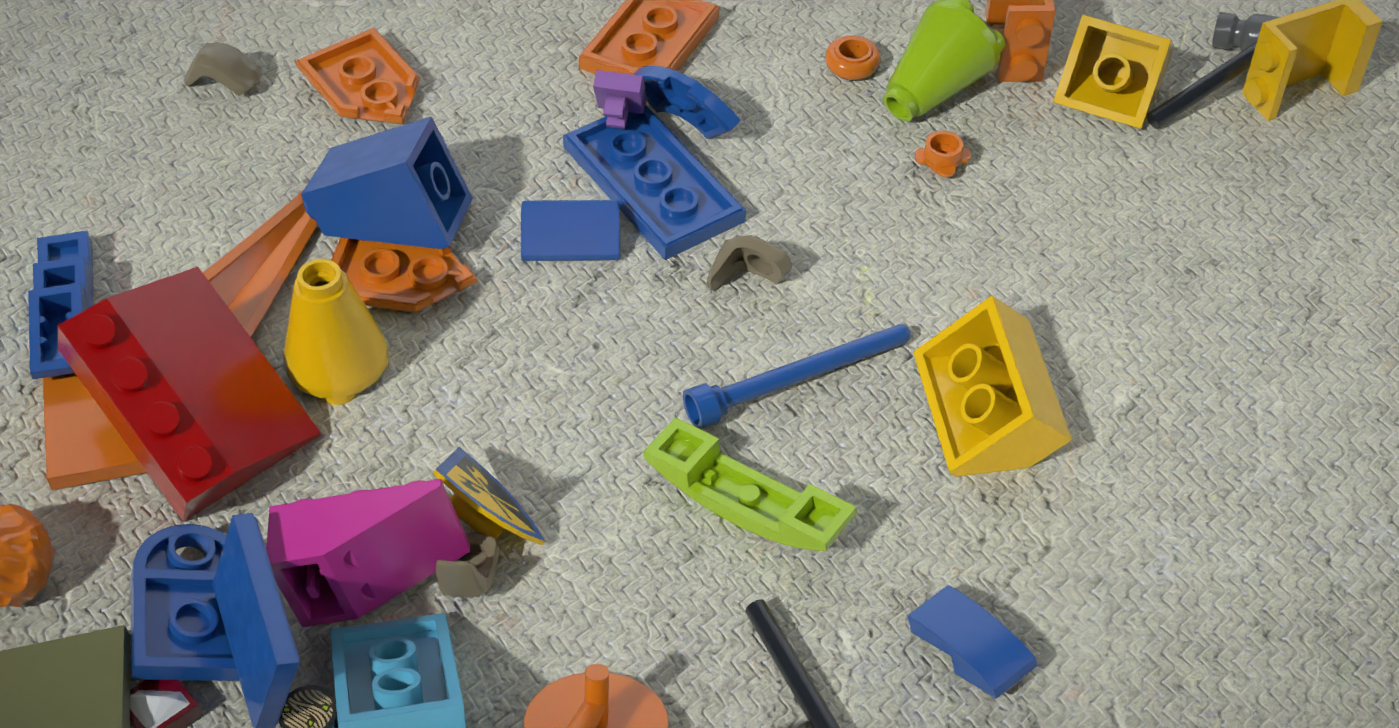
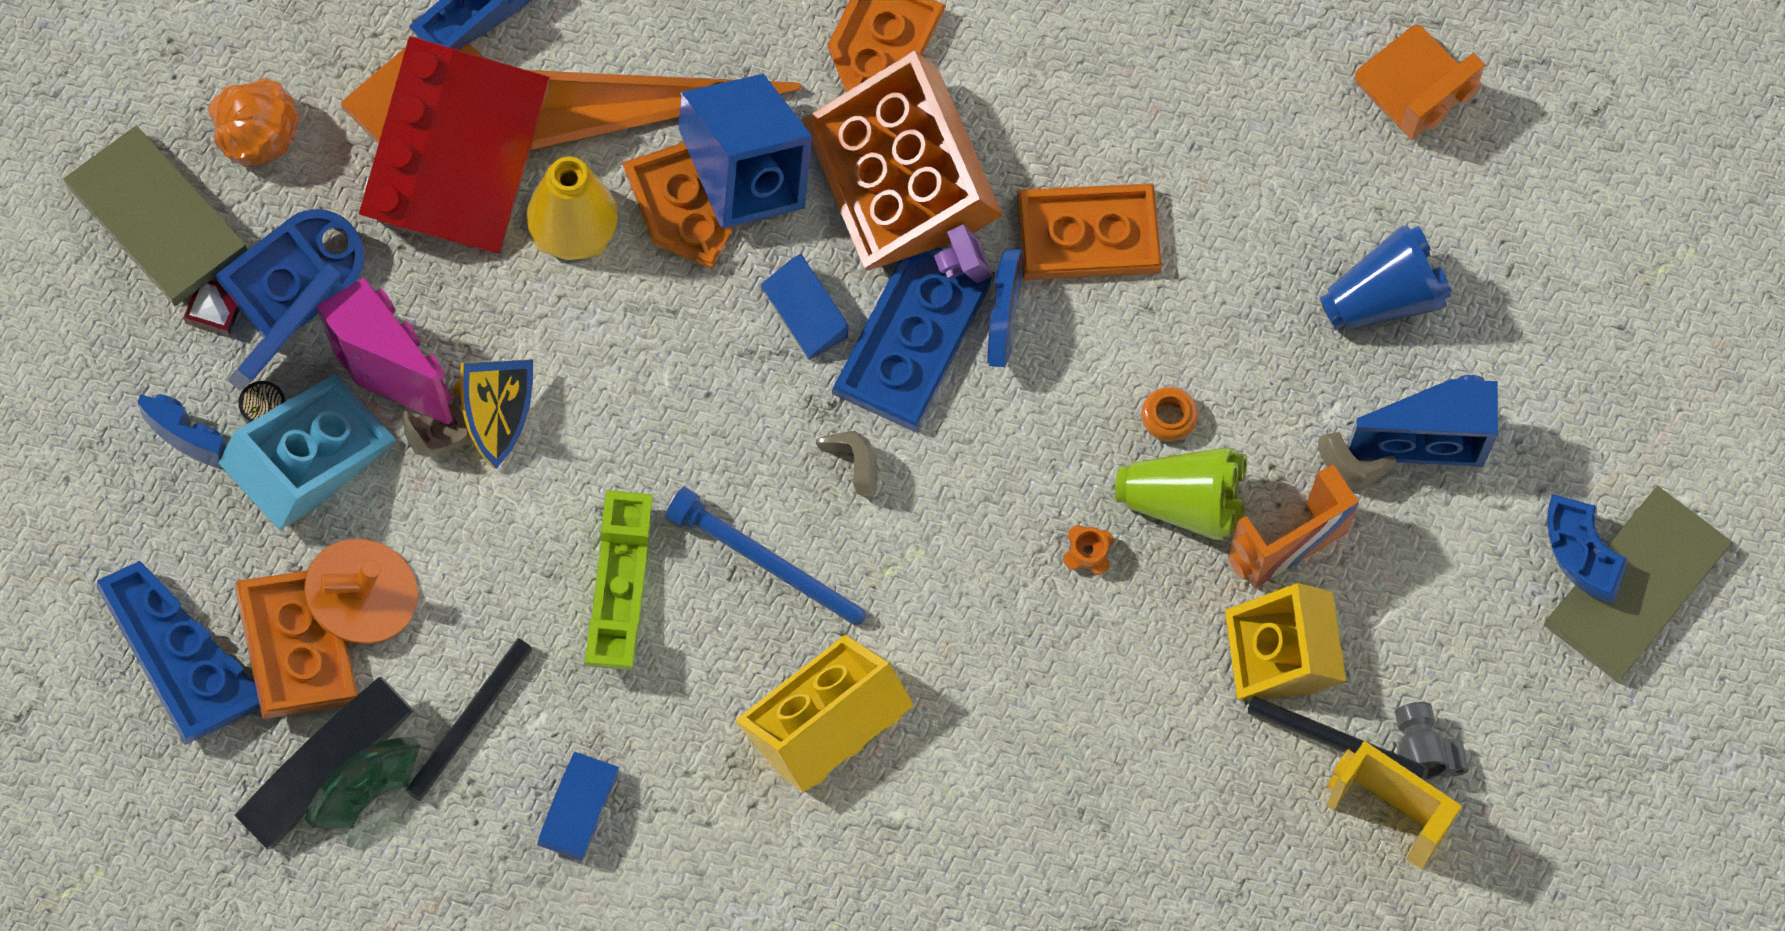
camera: 55 degrees right, 20 degrees up
none -> orange slope [802,50,1003,271]

